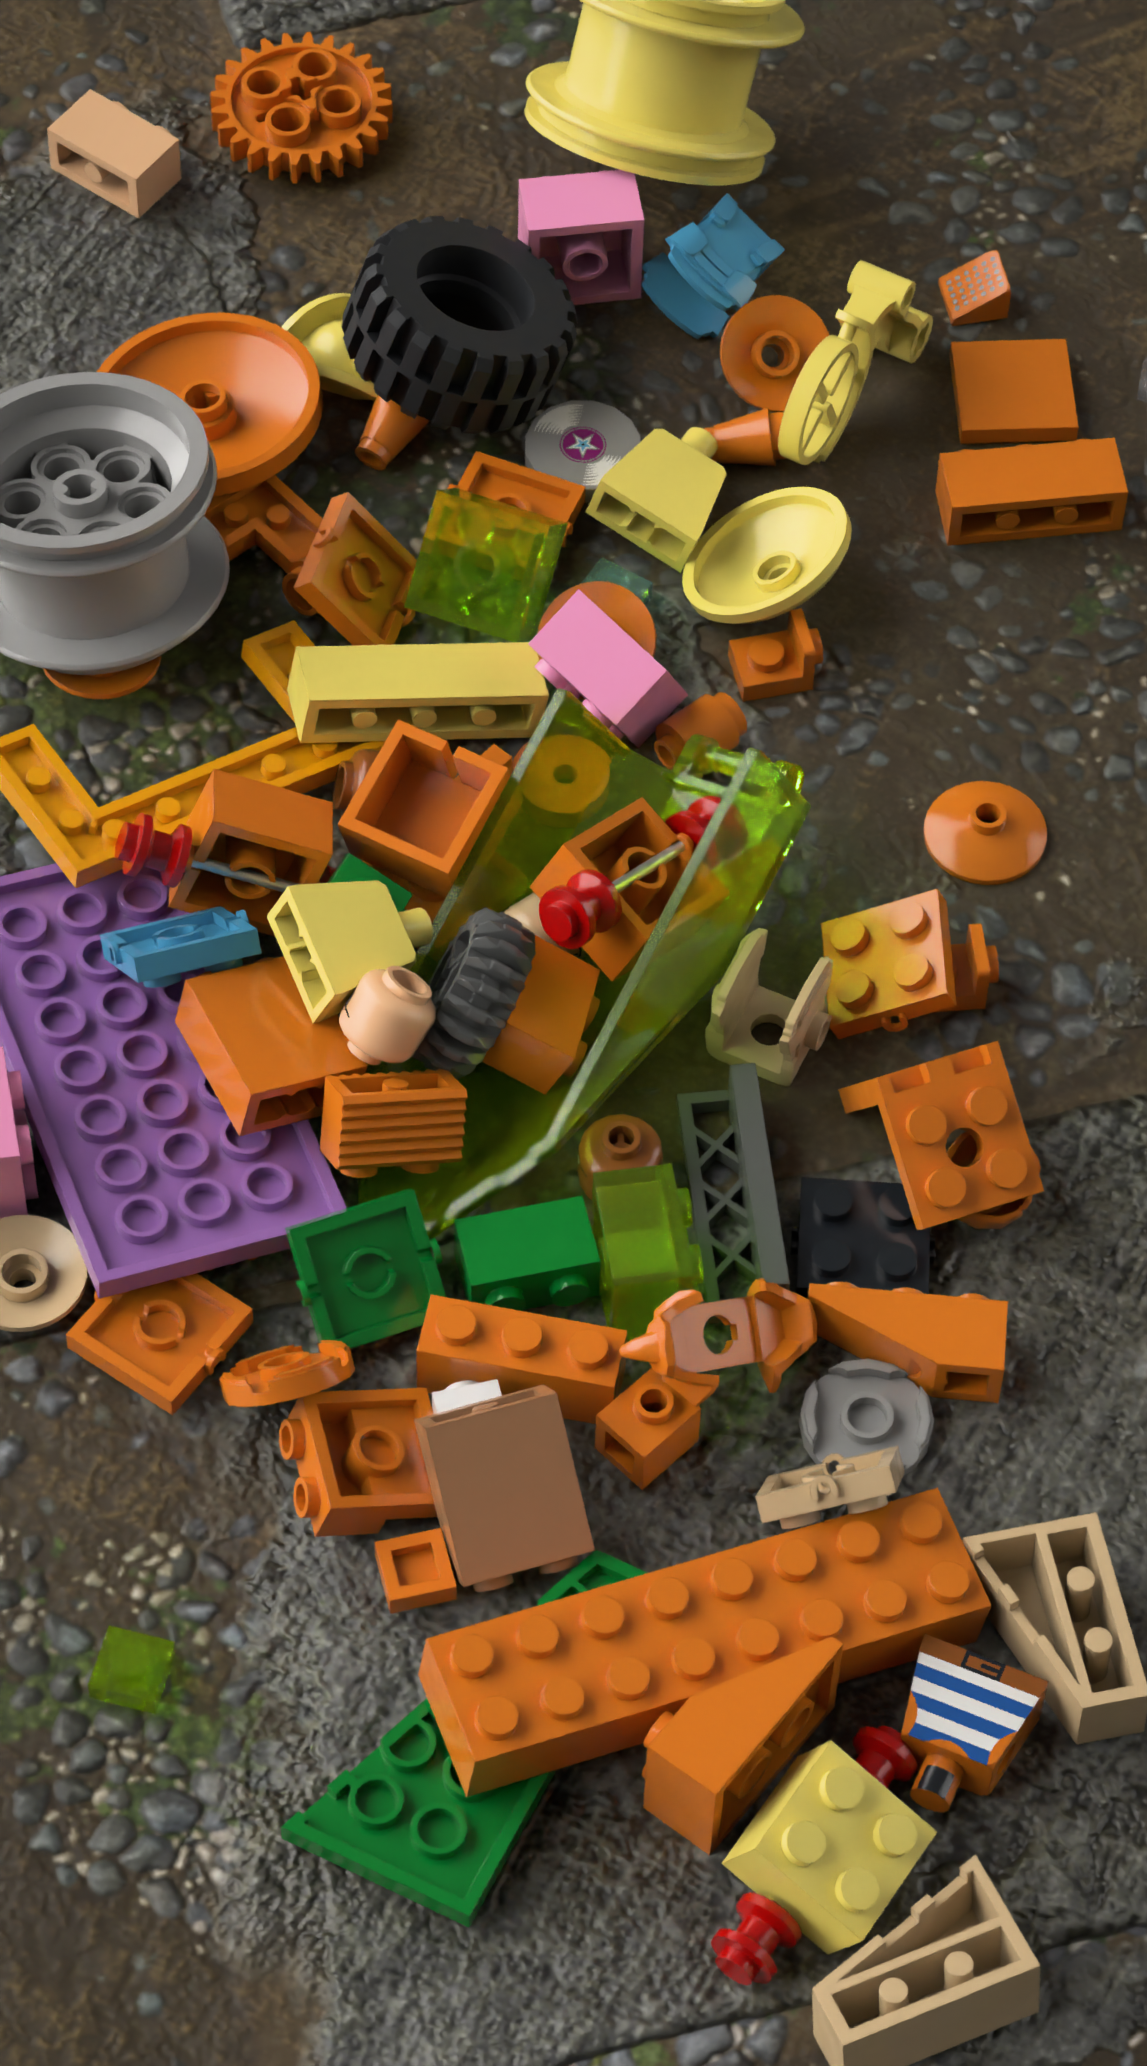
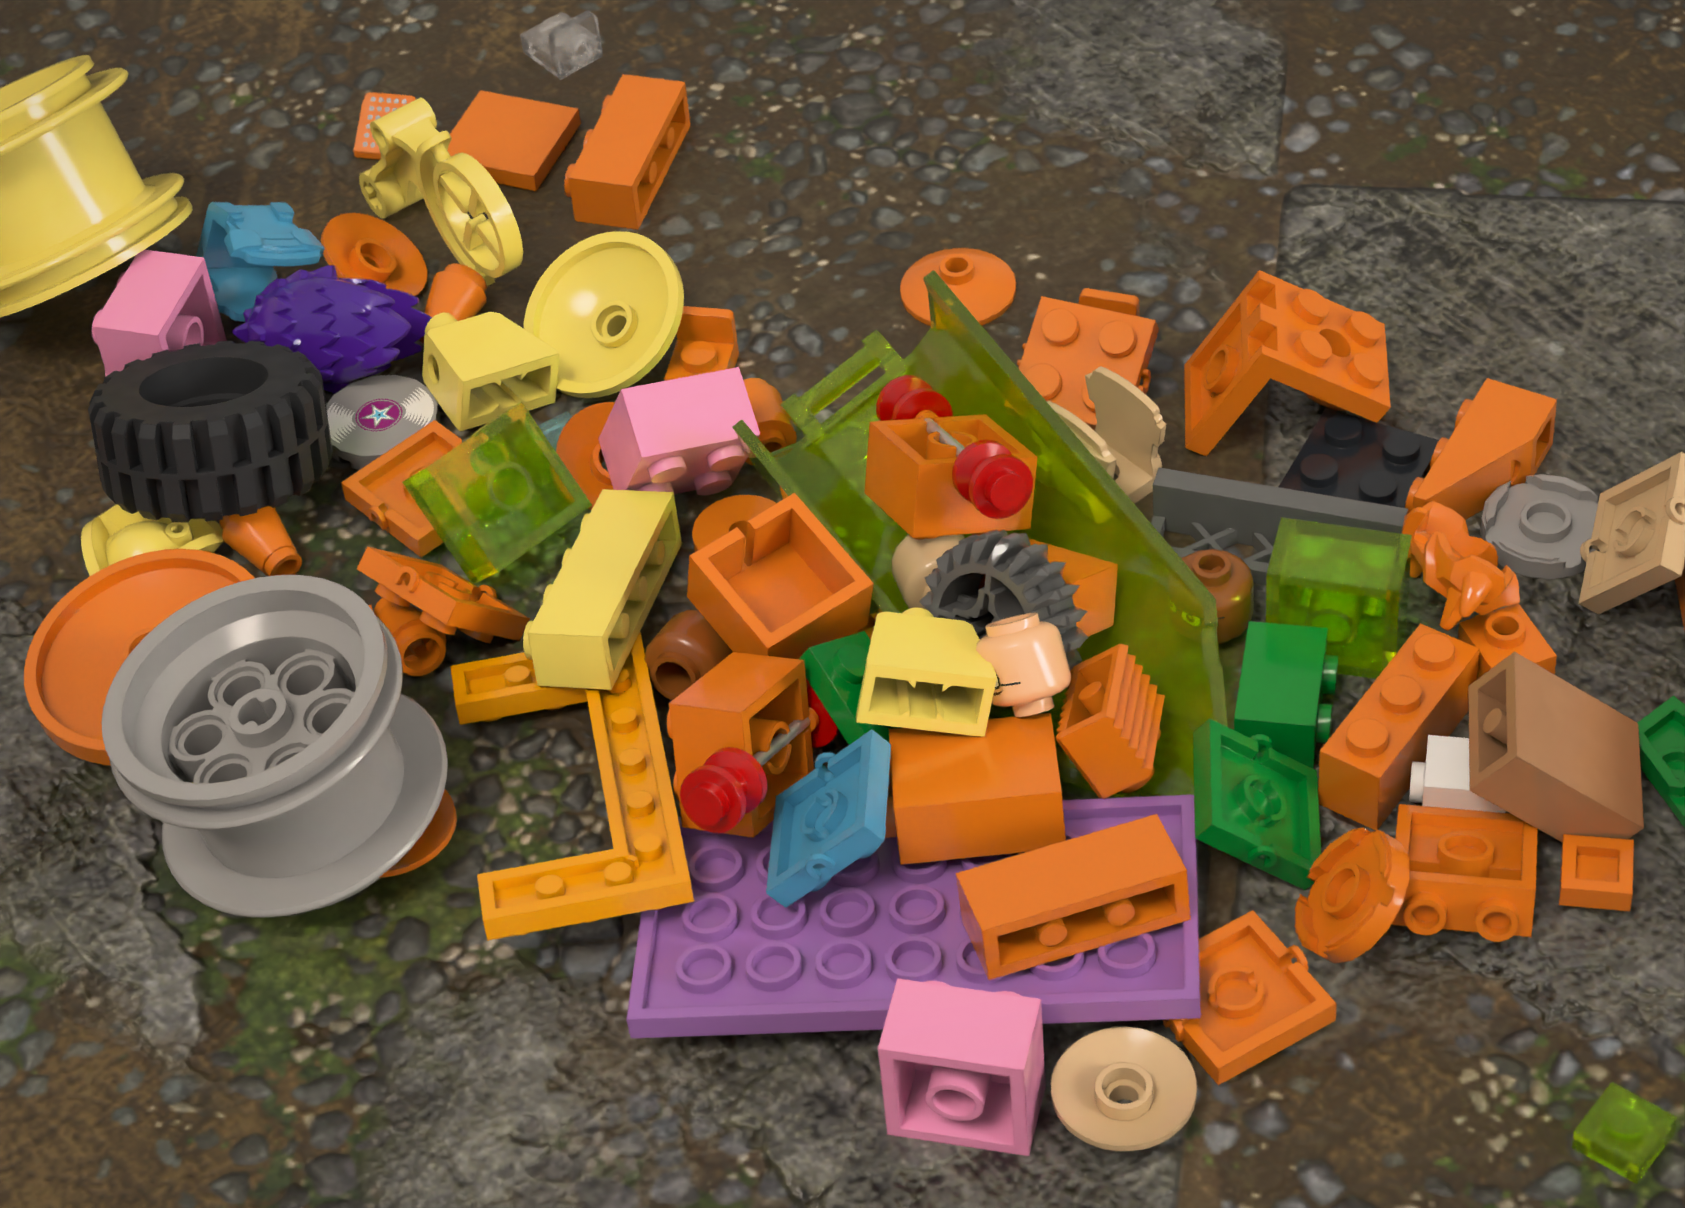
camera: 60 degrees left, 10 degrees down
none -> dark purple head [232,265,433,394]
none -> orange brick [955,814,1191,980]

